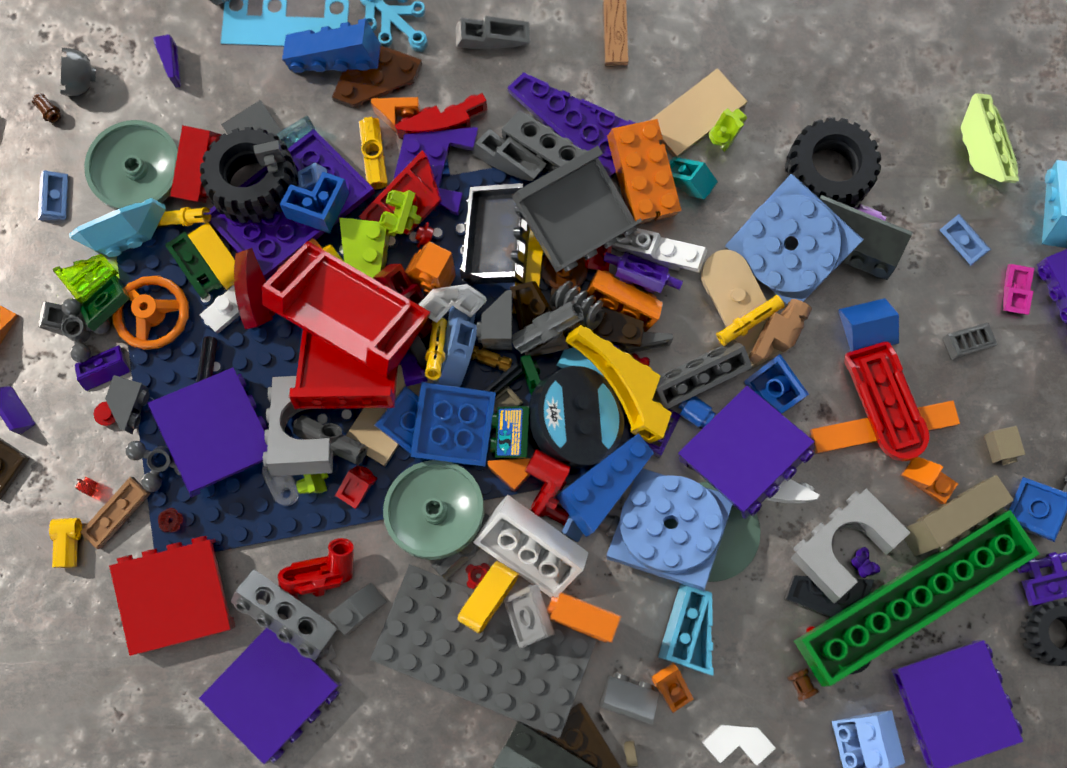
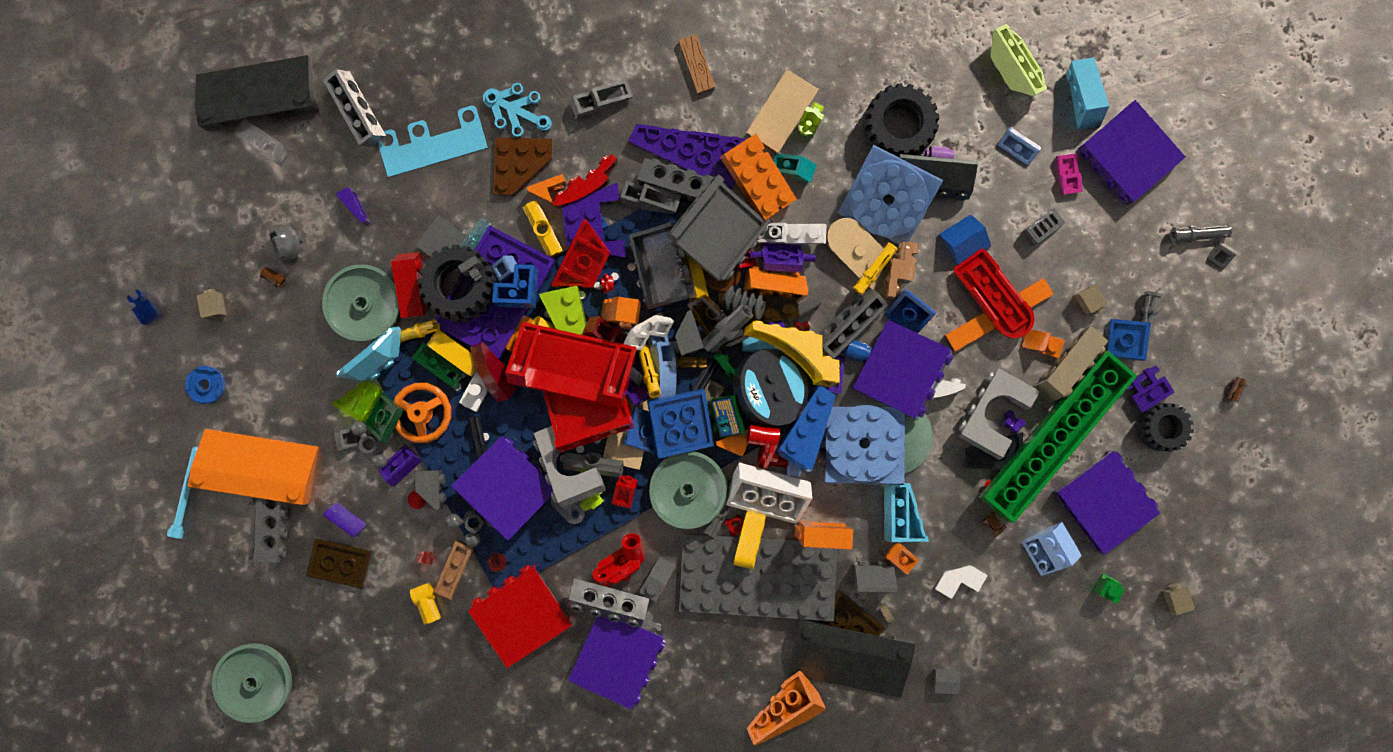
camera: 20 degrees left, 10 degrees up
medium blue slope [38,170,68,220] -> none
blue wedge [282,18,381,73] -> none
lime hips [379,190,422,237] -> none
light grey tile [504,584,554,648] -> none

